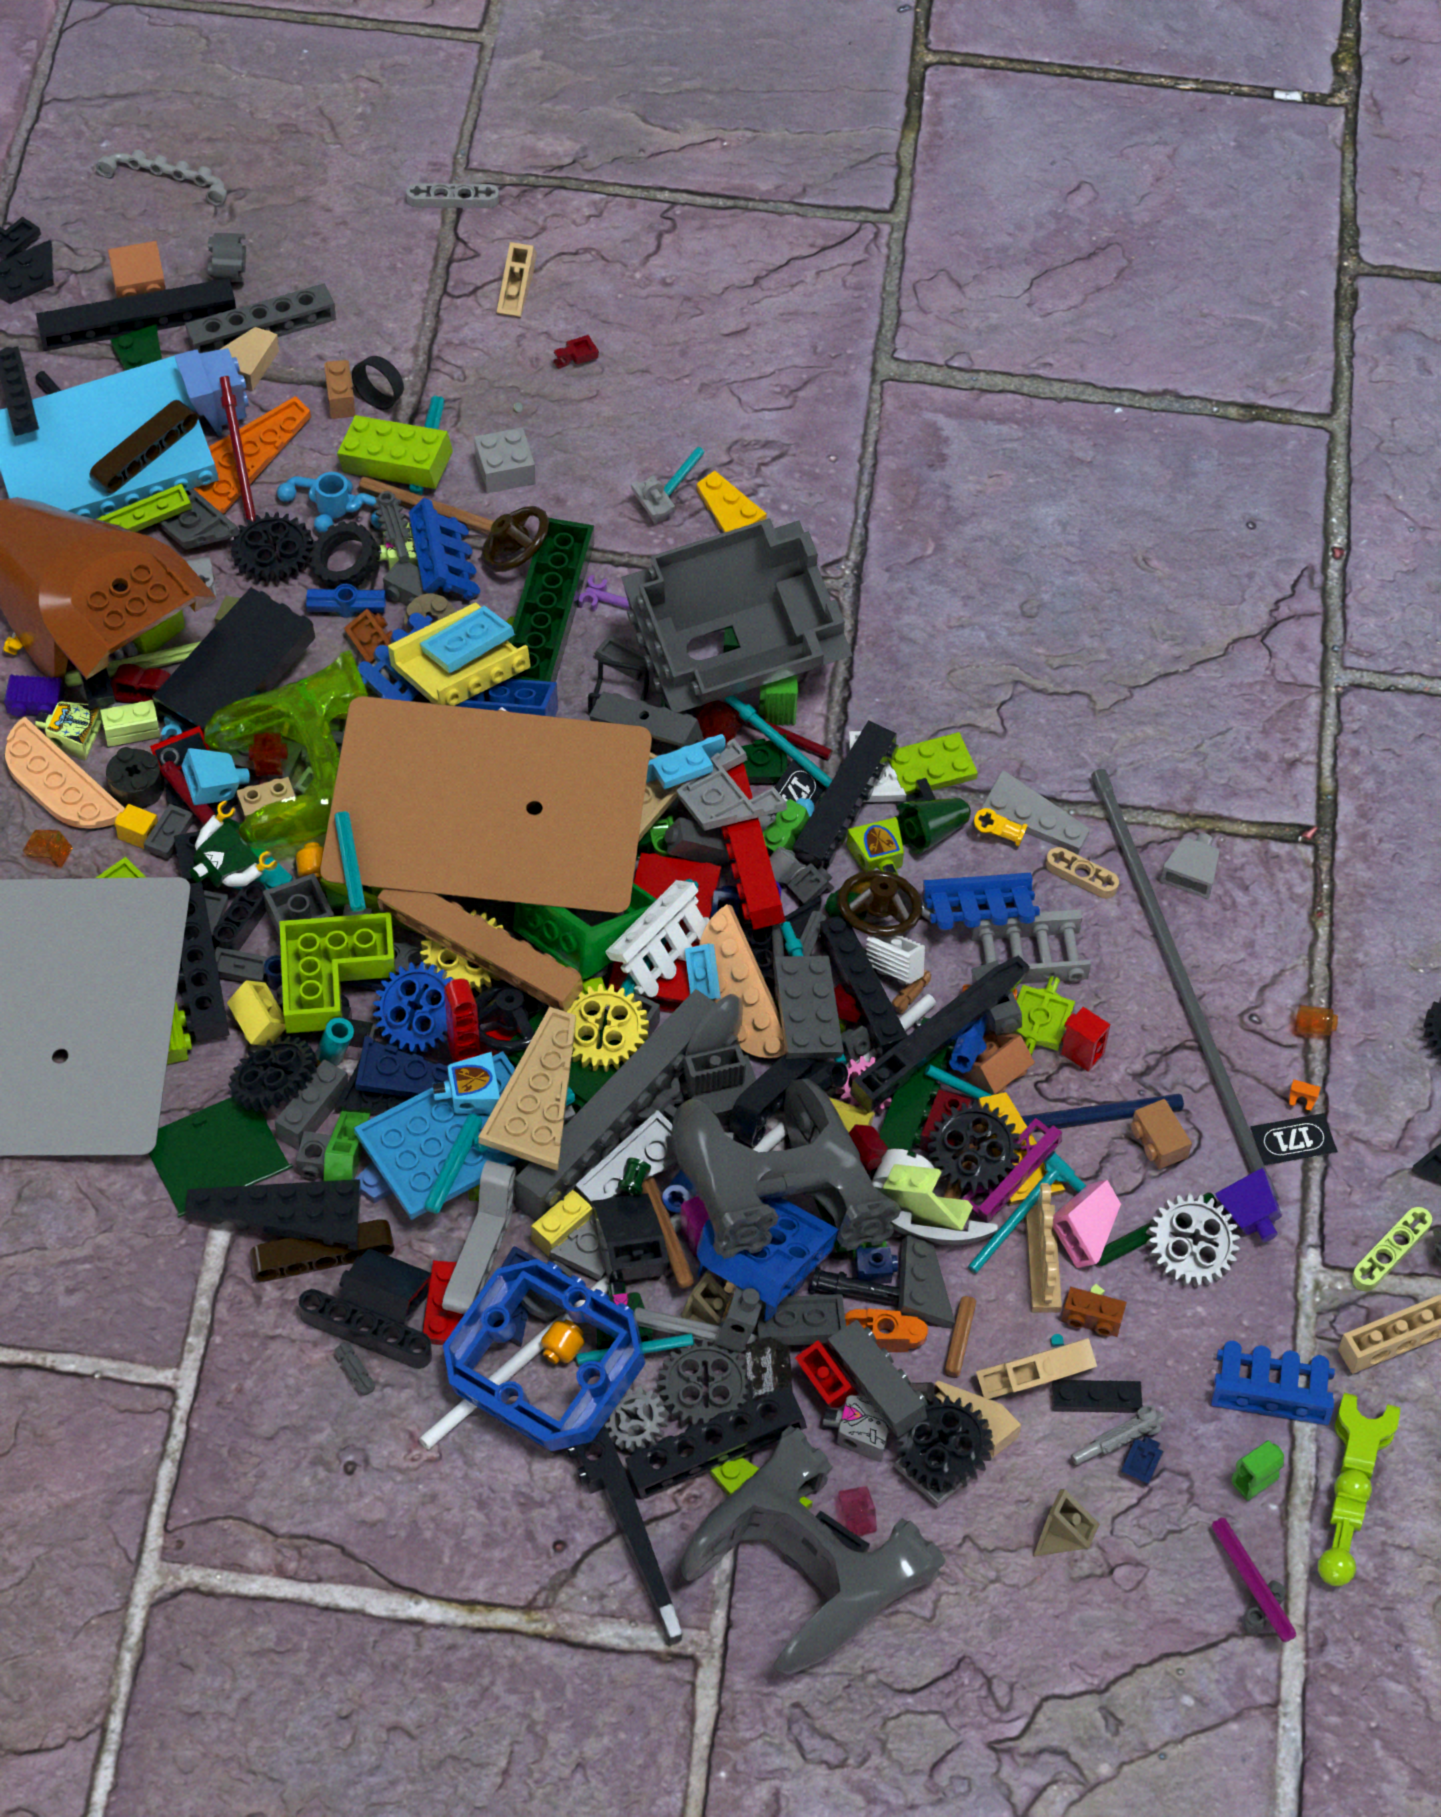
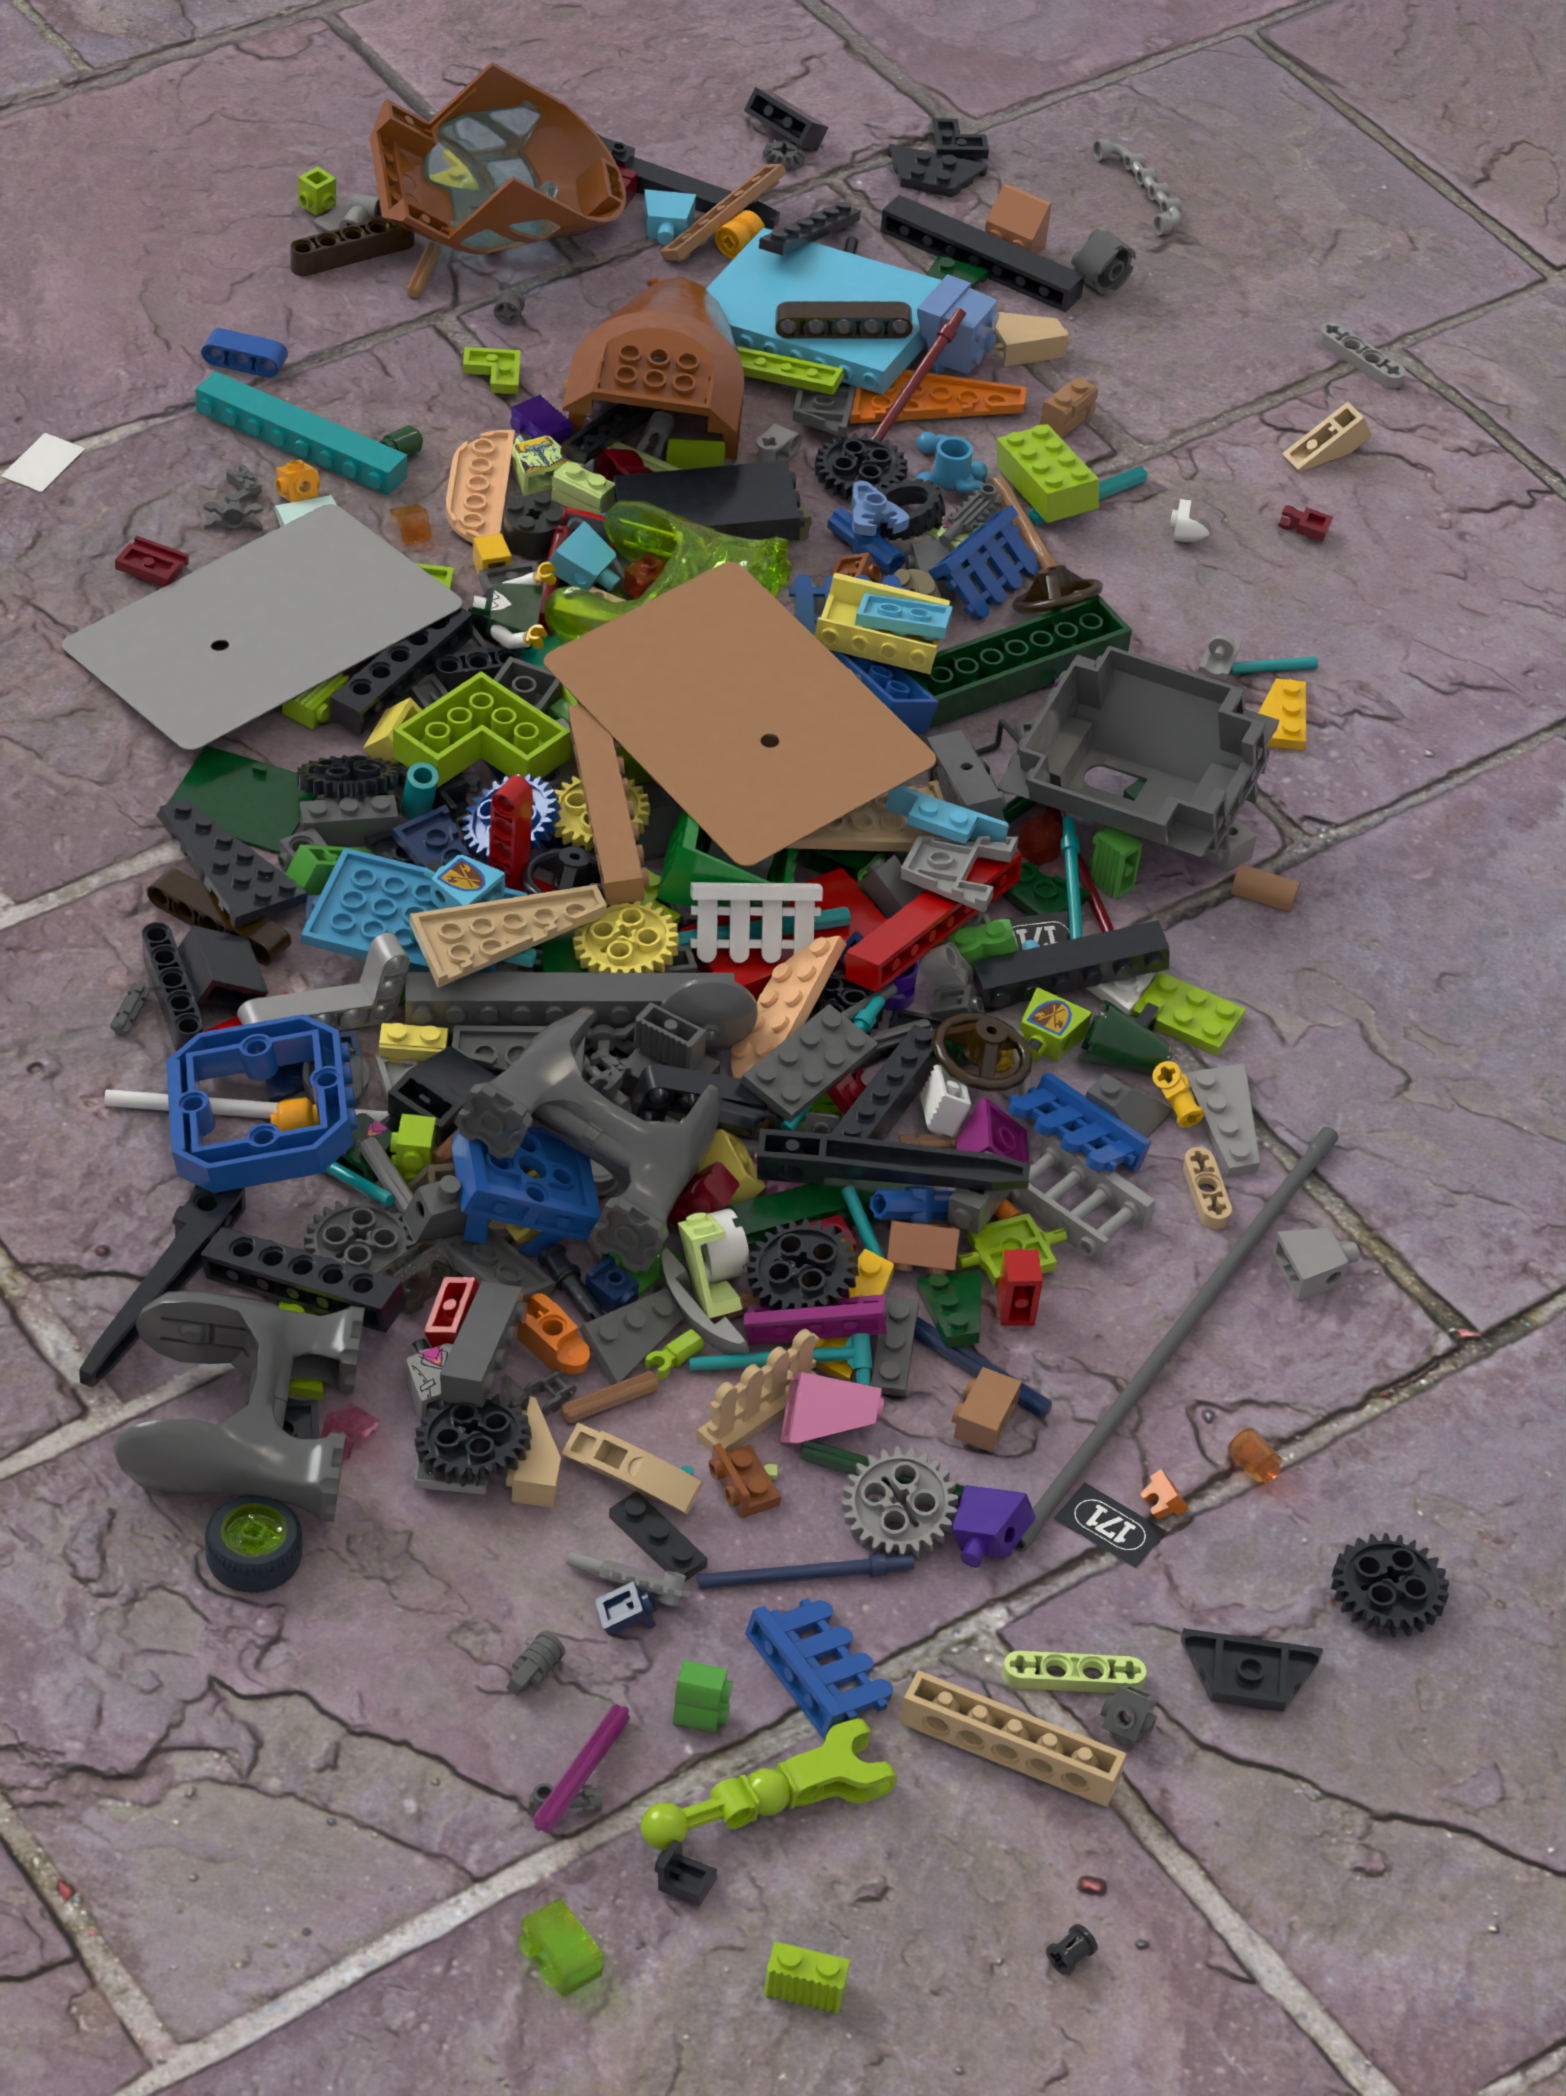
camera: 45 degrees right, 10 degrees down
dark grey brick [185,283,336,353] -> none
teal axle [335,811,365,912] -> none
black tyre [351,356,404,410] -> none
teal axle [425,1113,482,1214] -> none
light grey brick [474,427,535,494] -> none
light grey gear [605,1387,669,1453] -> none
dark green bush [618,1158,651,1195] -> none
medium azure plate [685,943,721,1000] -> none
dark tan slope [1033,1489,1100,1557] -> none
none -> black wheel [205,1495,302,1593]
none -> lime brick [390,1114,436,1184]
none -> dark grey hinge [506,1632,565,1696]
none -> clear neon green brick [519,1898,604,1997]
none -> dark grey piece [523,1371,577,1416]
none -> lime bar [645,1329,704,1380]
none -> black bracket [655,1840,717,1906]
none -> dark blue bar [697,1554,914,1589]
none -> medium blue animal [851,481,910,536]
none -> dark grey plate [871,1296,919,1397]
none -> dark green wing [917,1269,982,1348]
none -> magenta slope [956,1097,1029,1163]
none -> dark grey slope [1086,1073,1173,1138]
none -> white plate [1170,499,1210,542]
none -> medium nougat brick [1231,864,1301,912]

